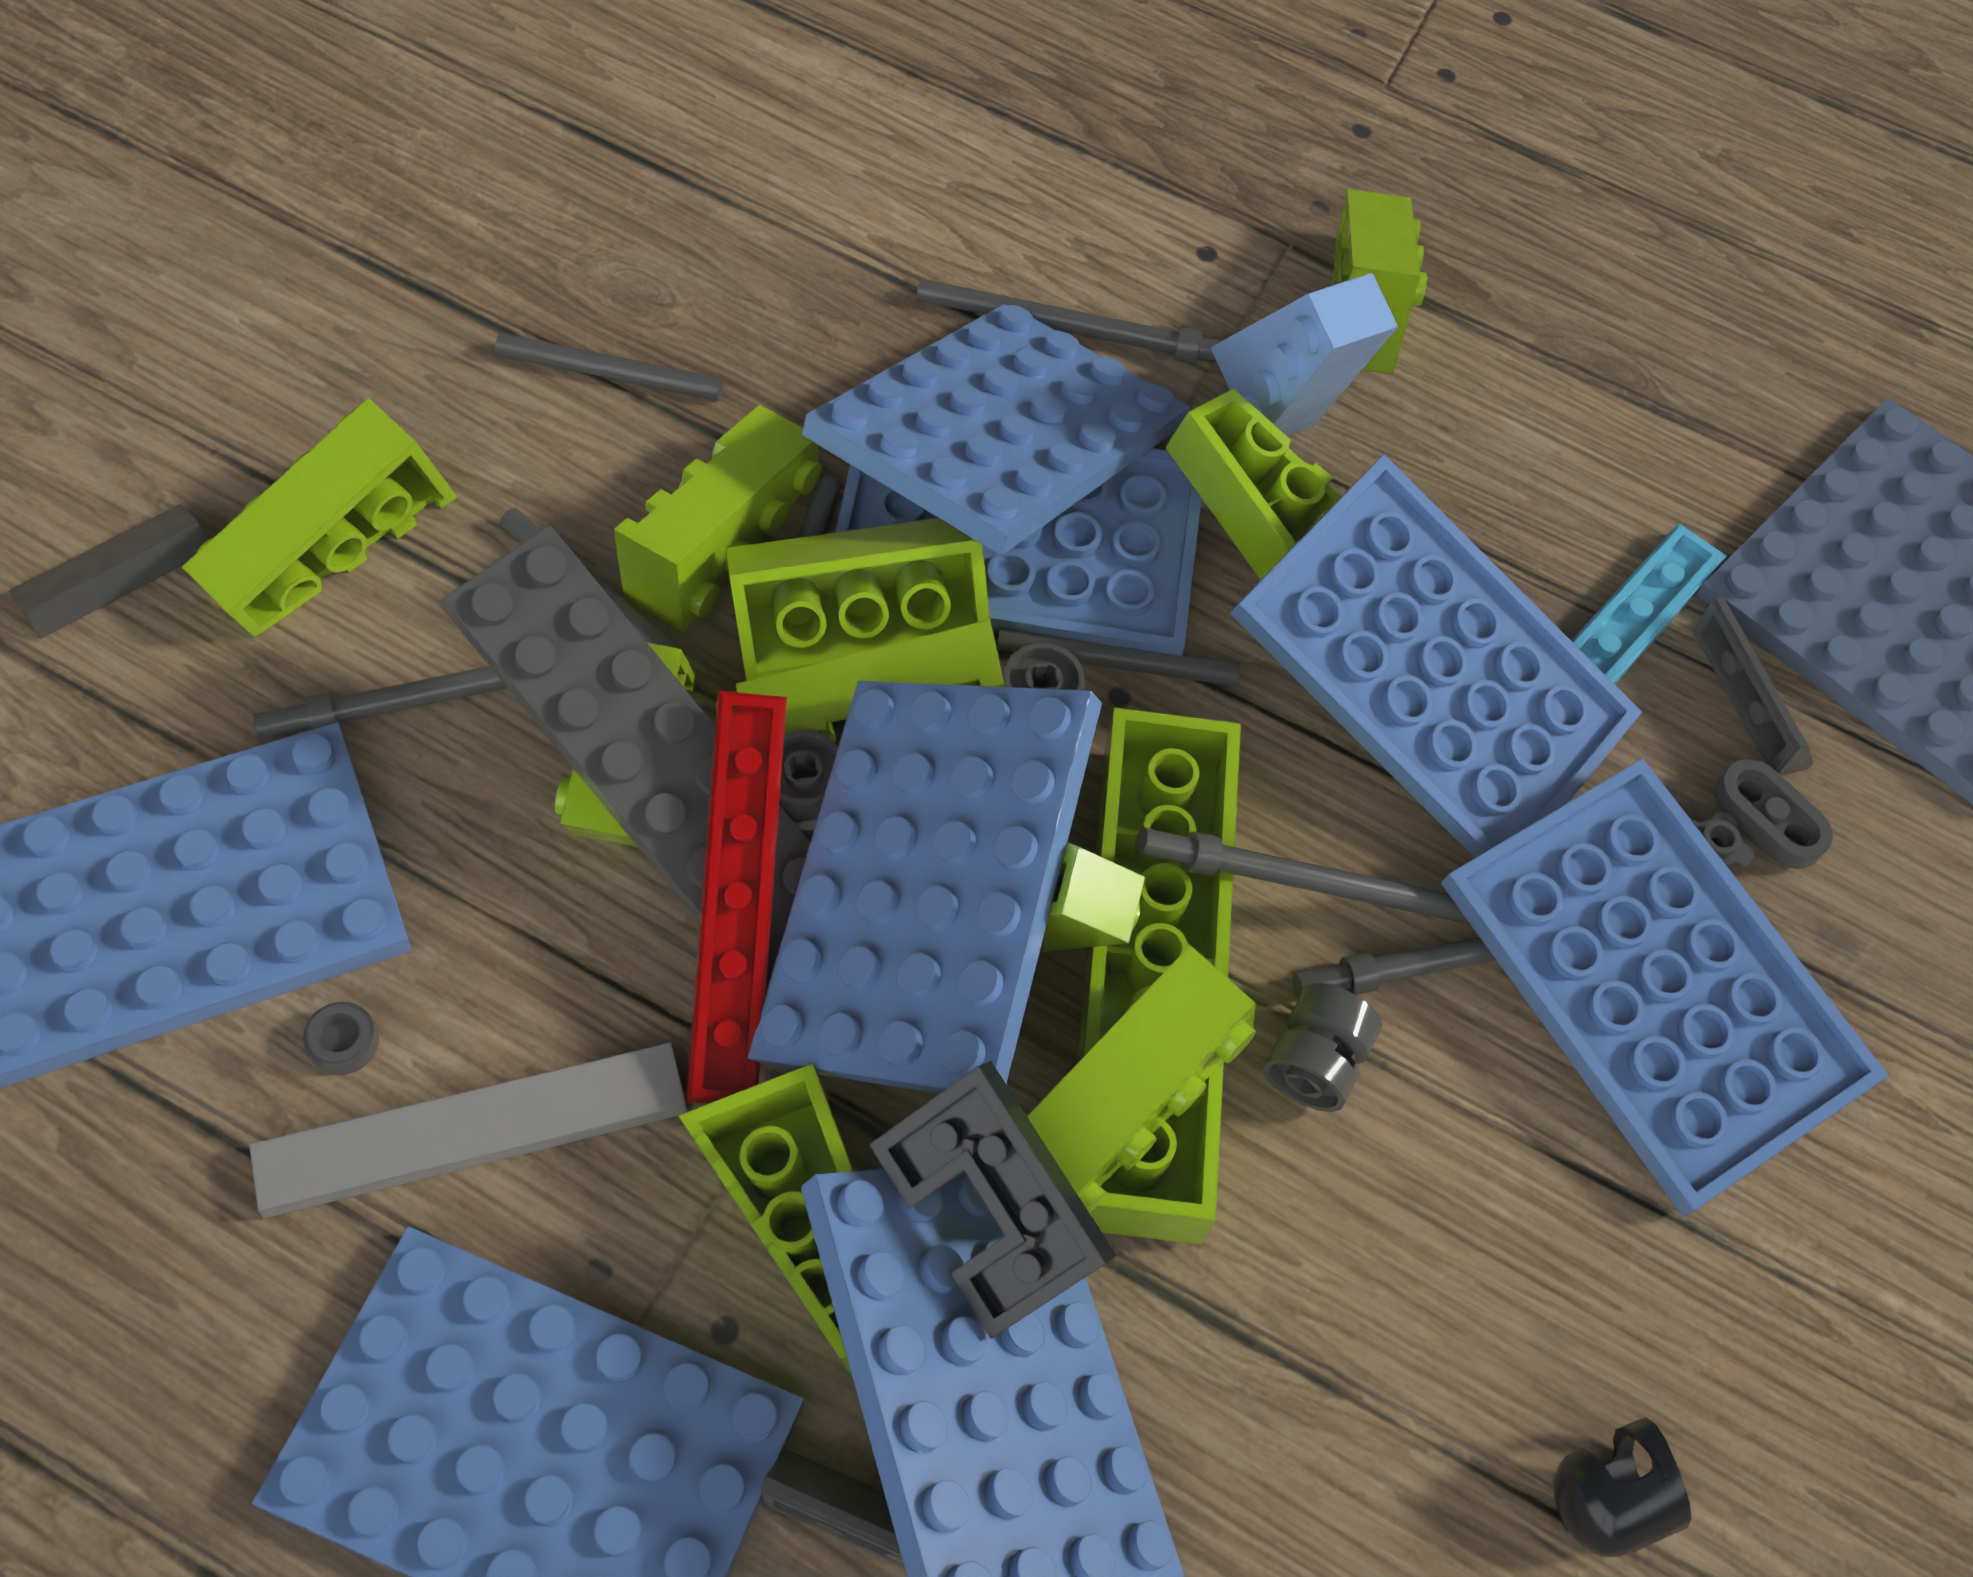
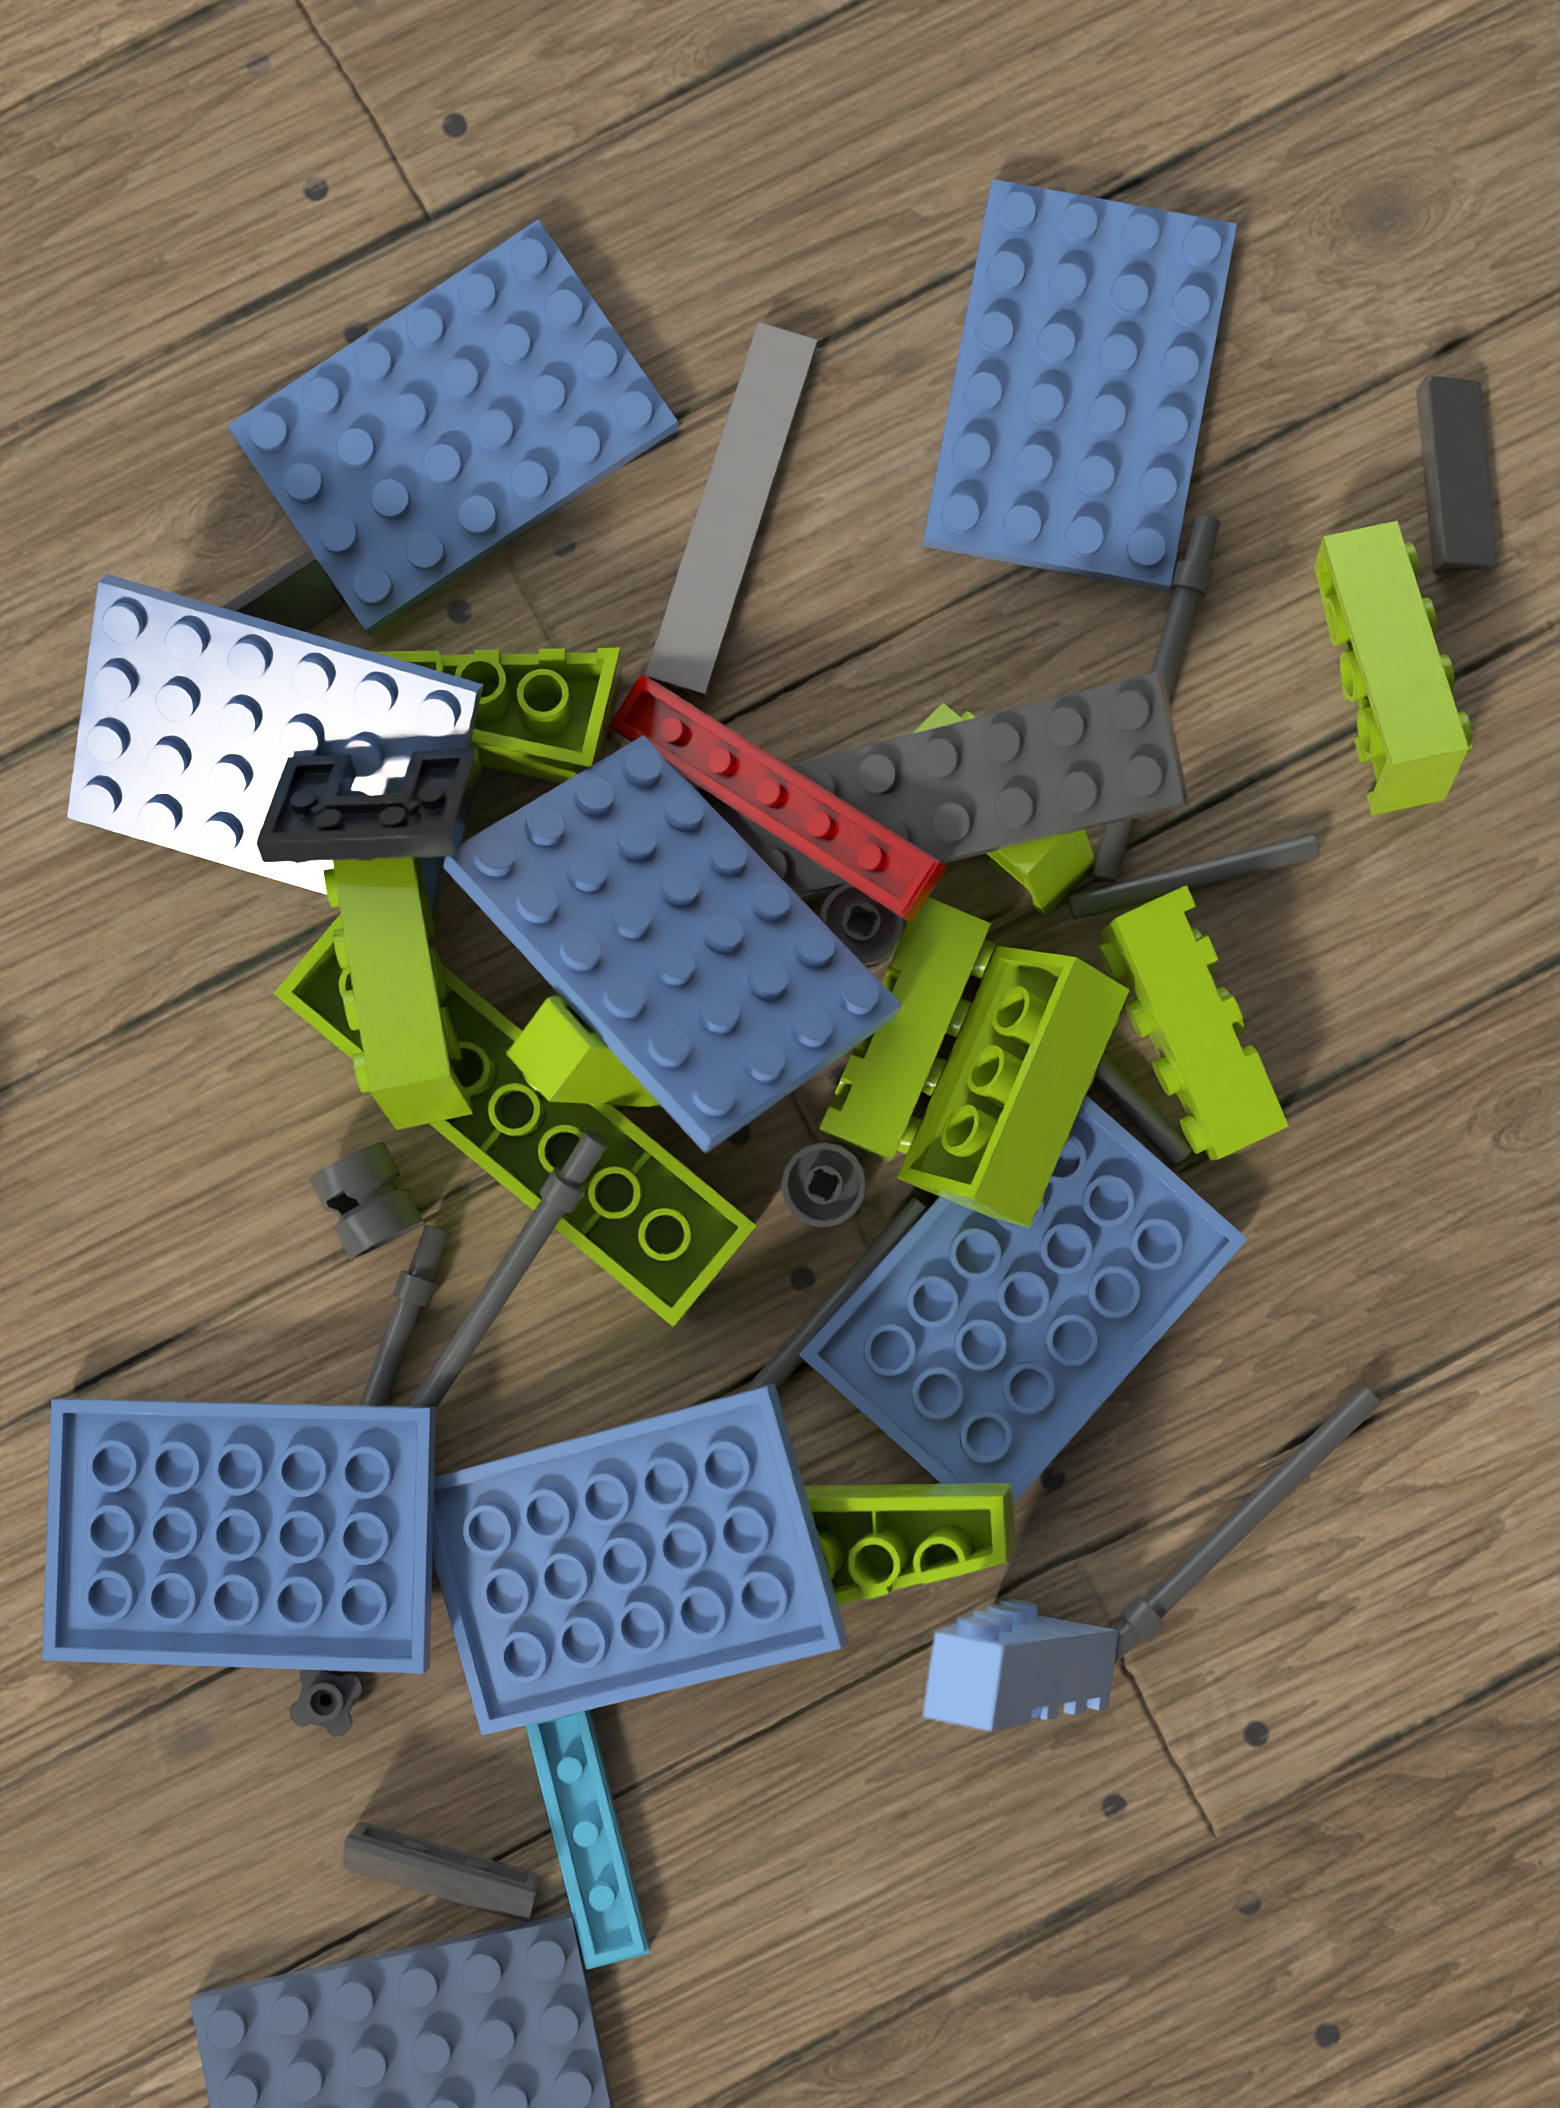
camera: 135 degrees right, 25 degrees up
dark grey tile [303,1002,379,1075] -> none
dark grey bar [495,333,724,401] -> none
medium blue plate [802,304,1190,556] -> none
lime wedge [1333,188,1427,374] -> none
dark grey plate [1715,759,1833,869] -> none

